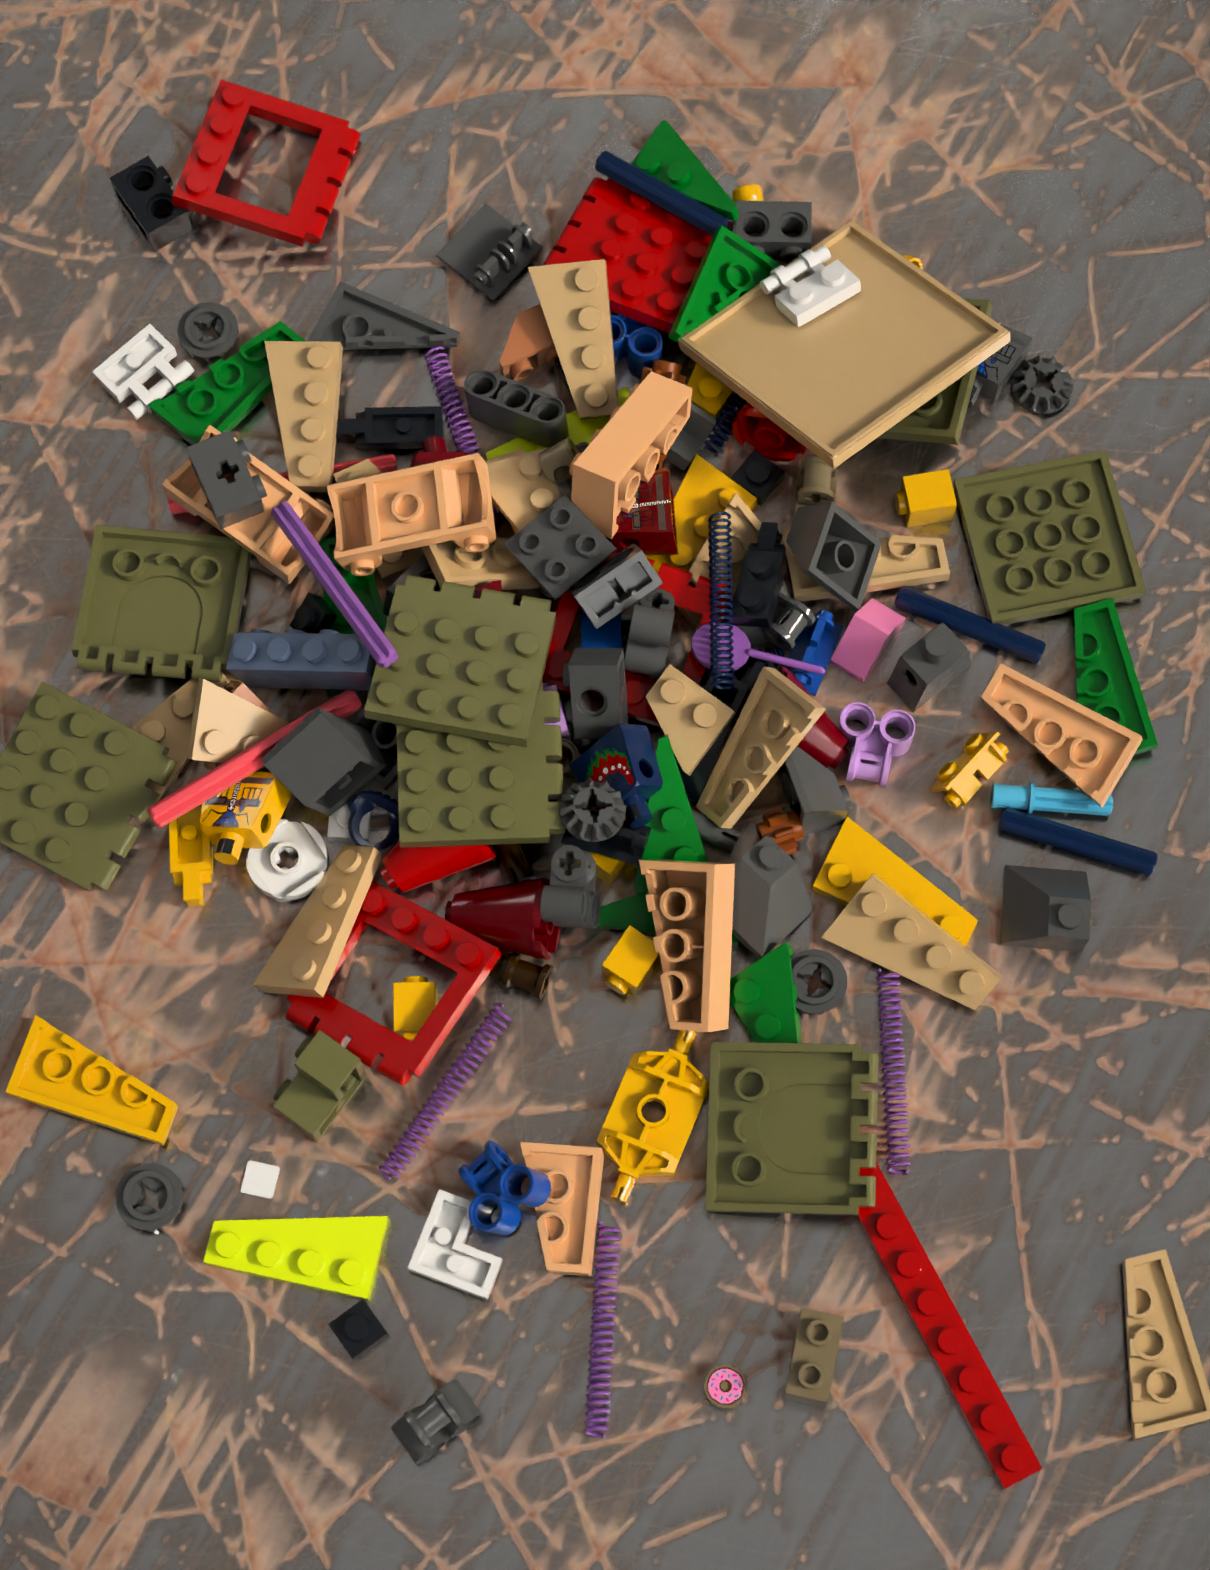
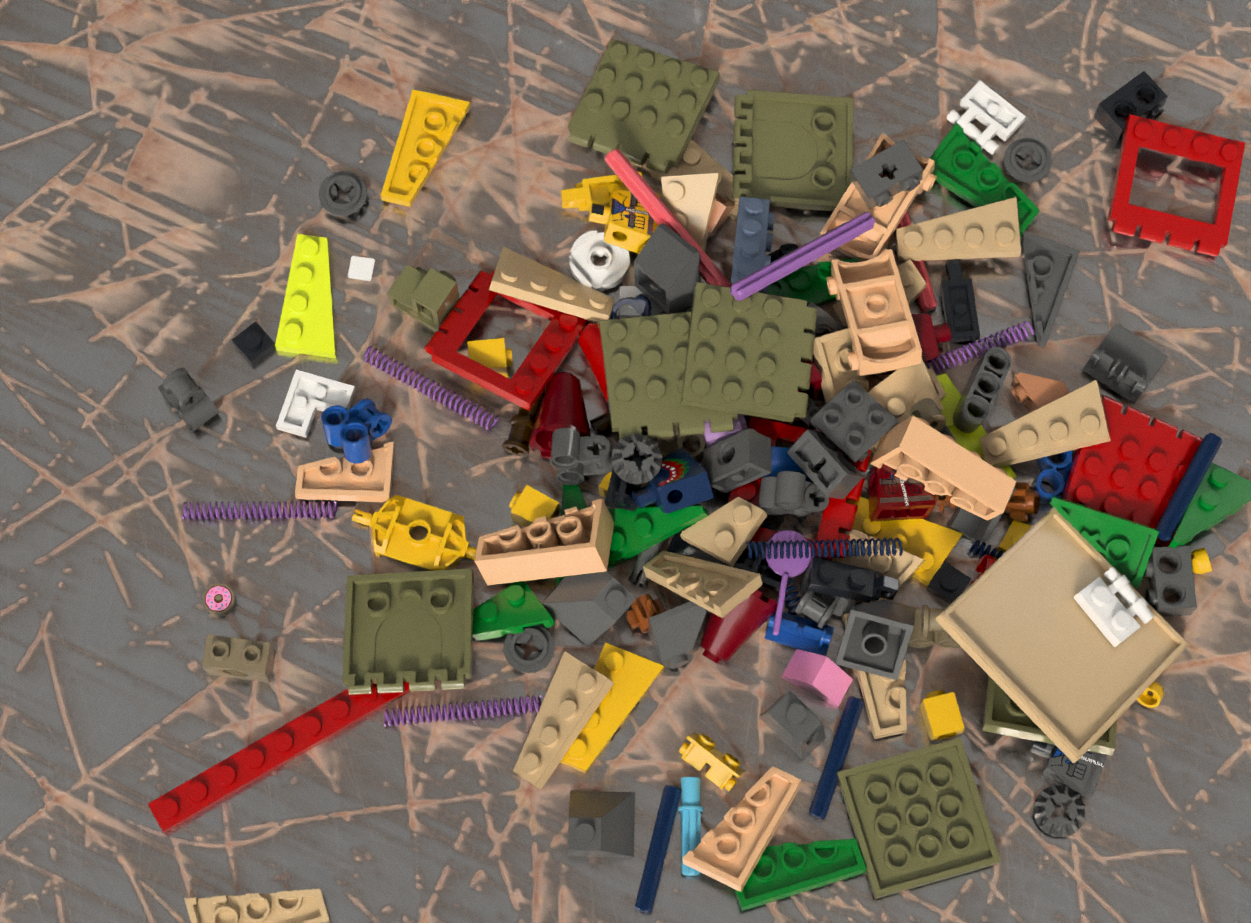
camera: 85 degrees right, 0 degrees up
lavender piece [838,702,916,788] -> none

